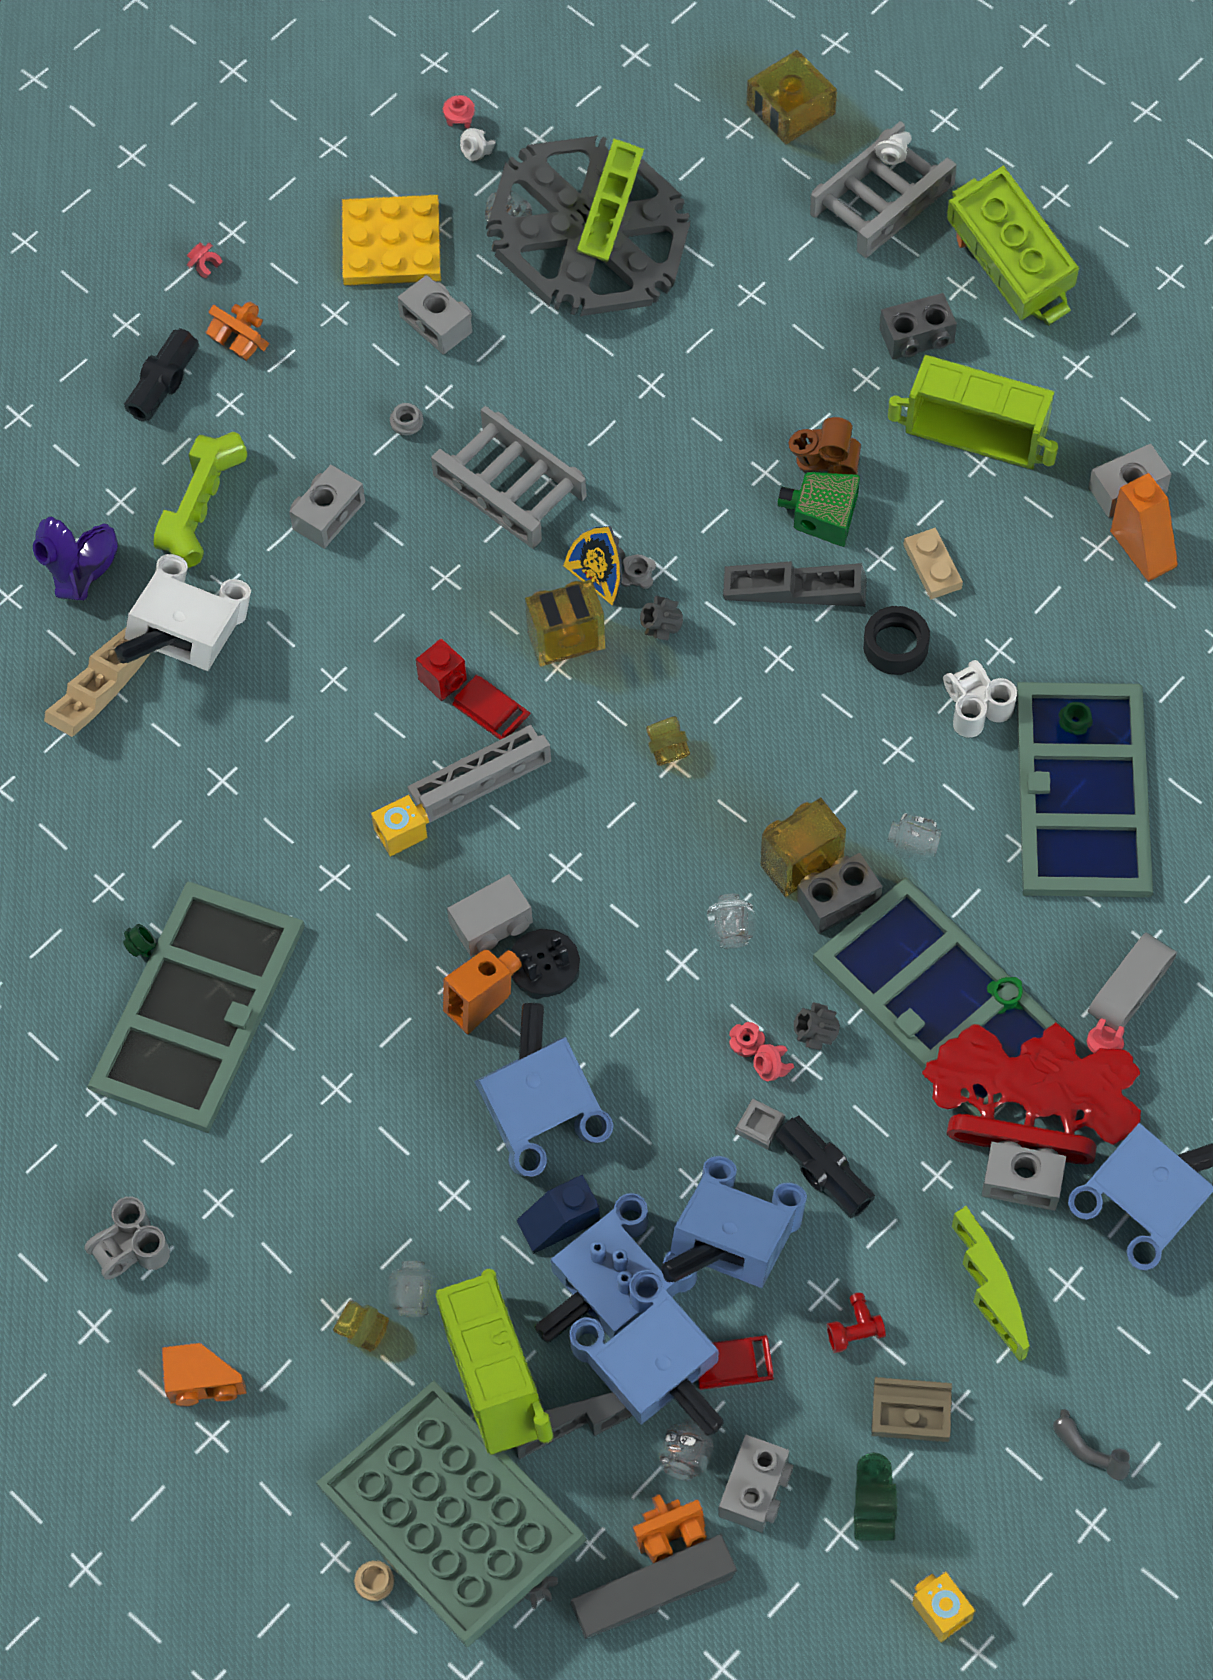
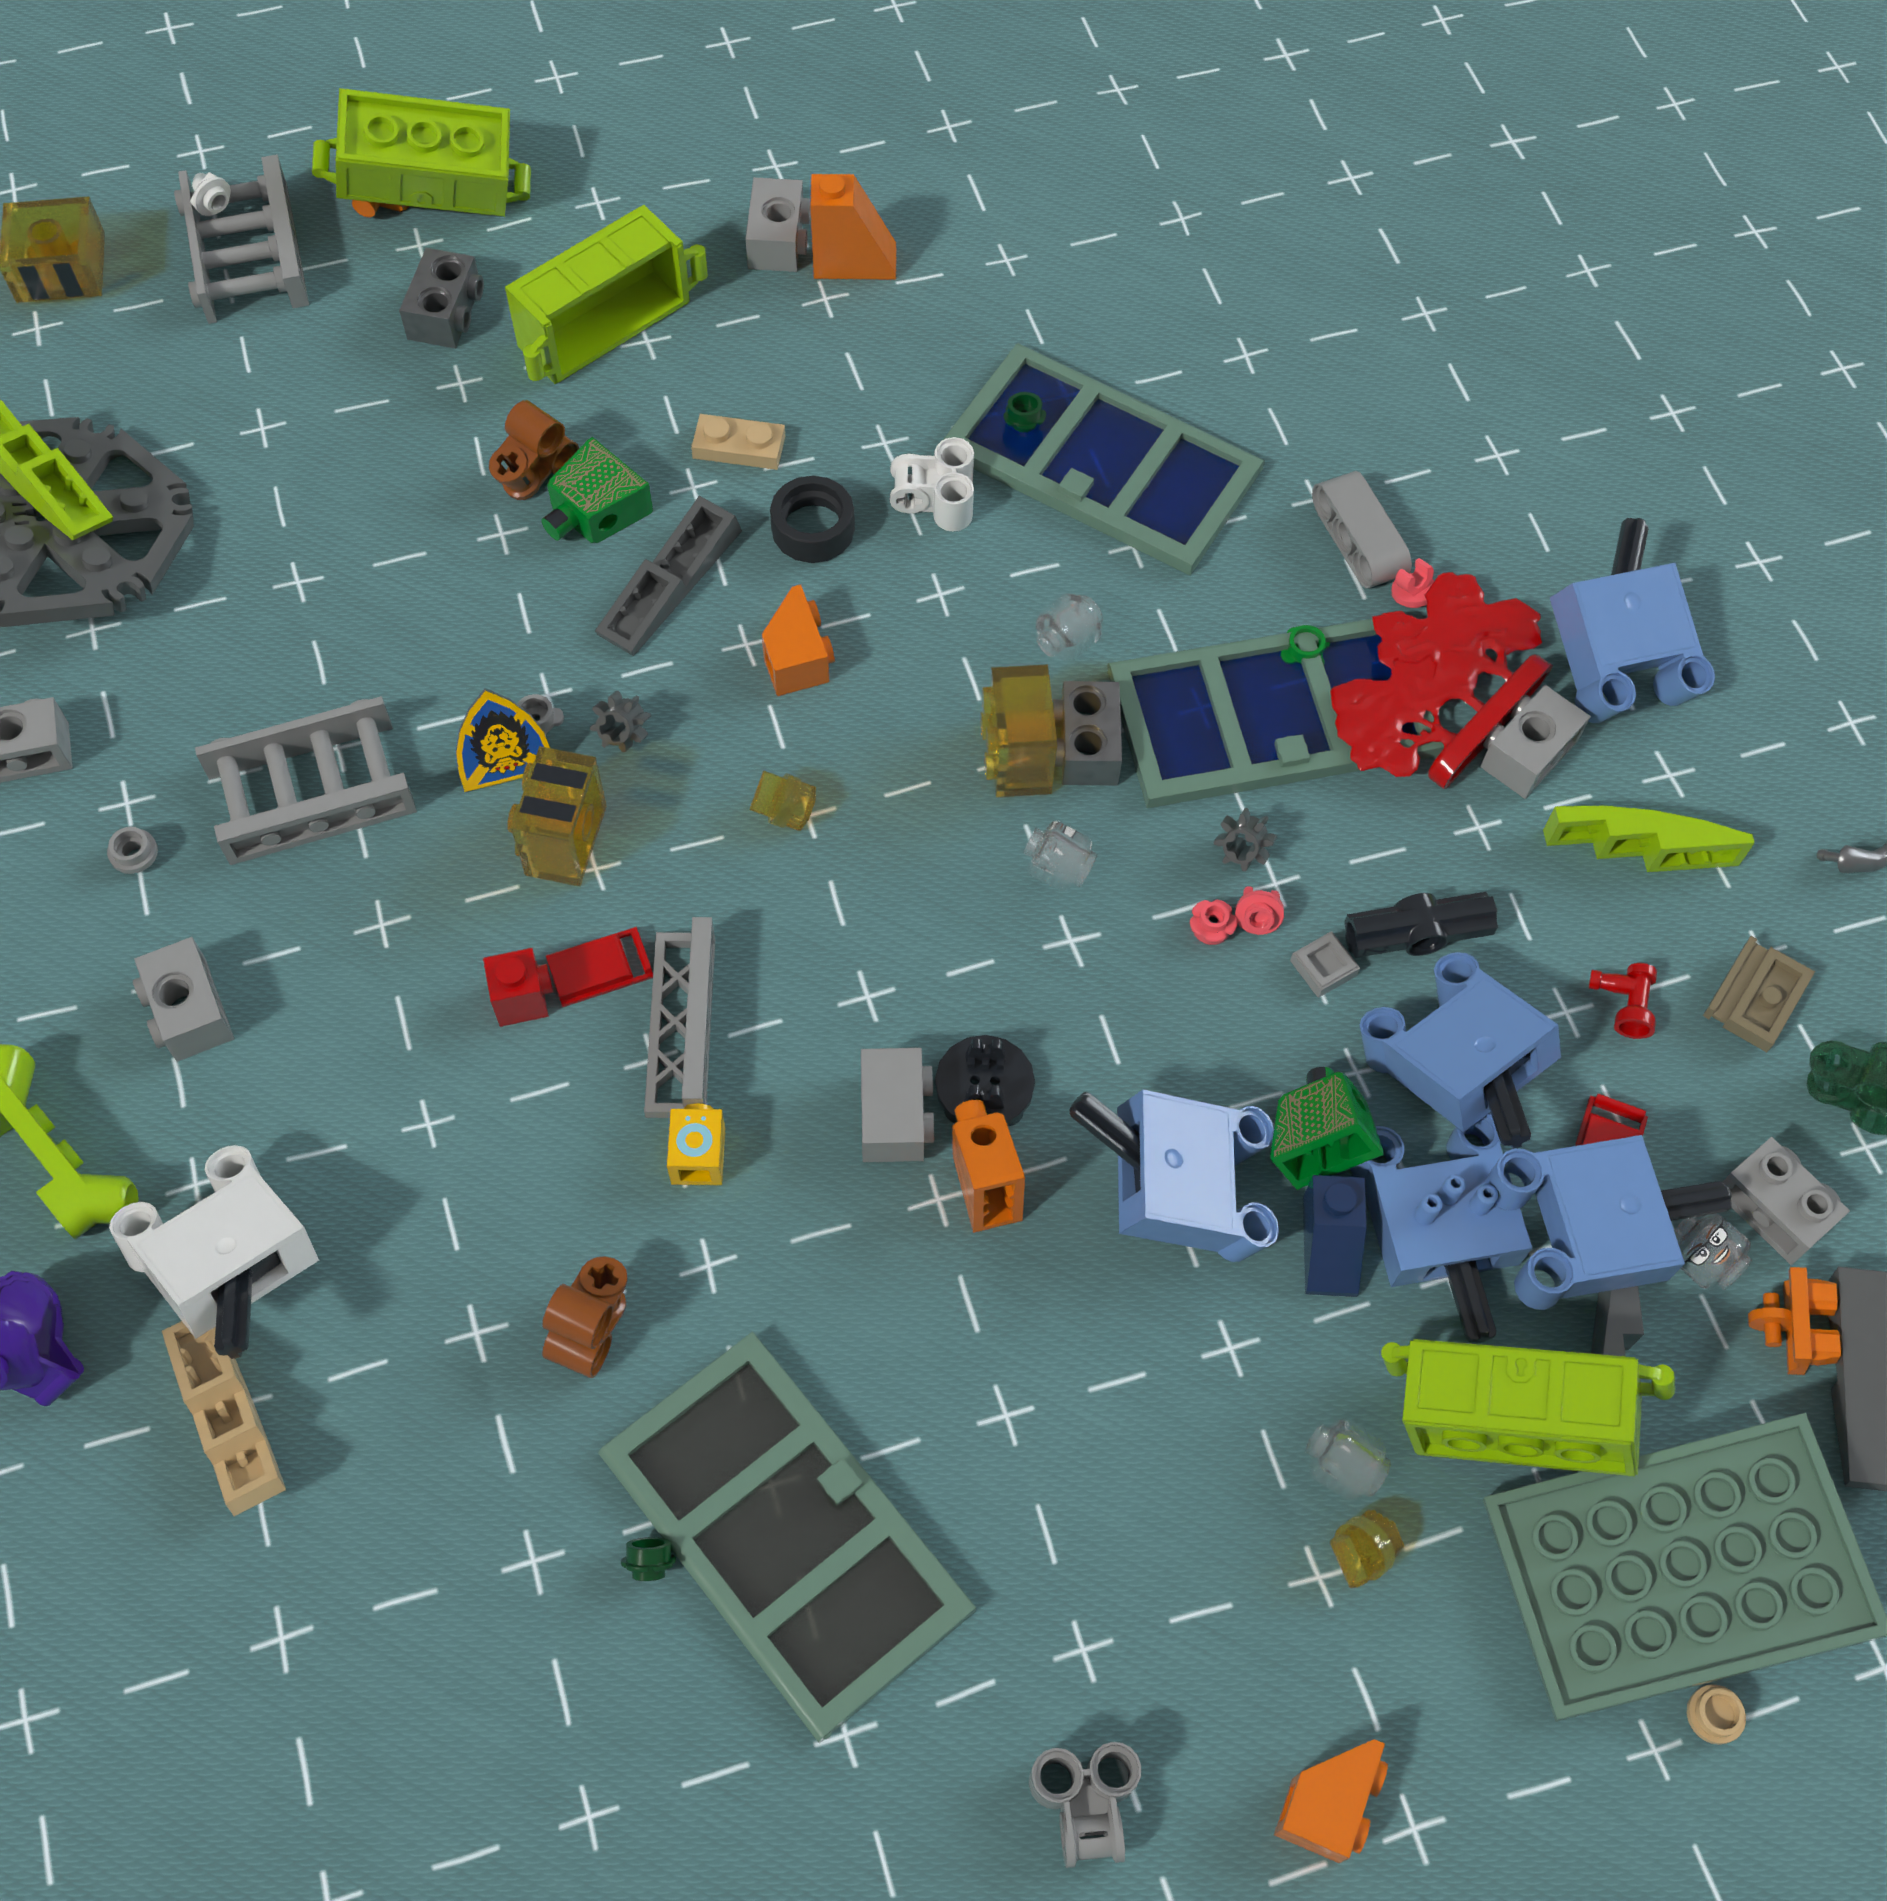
camera: 65 degrees left, 0 degrees up
none -> dark orange piece [542,1256,627,1378]
none -> orange slope [762,584,835,696]
none -> green torso [1270,1067,1383,1190]

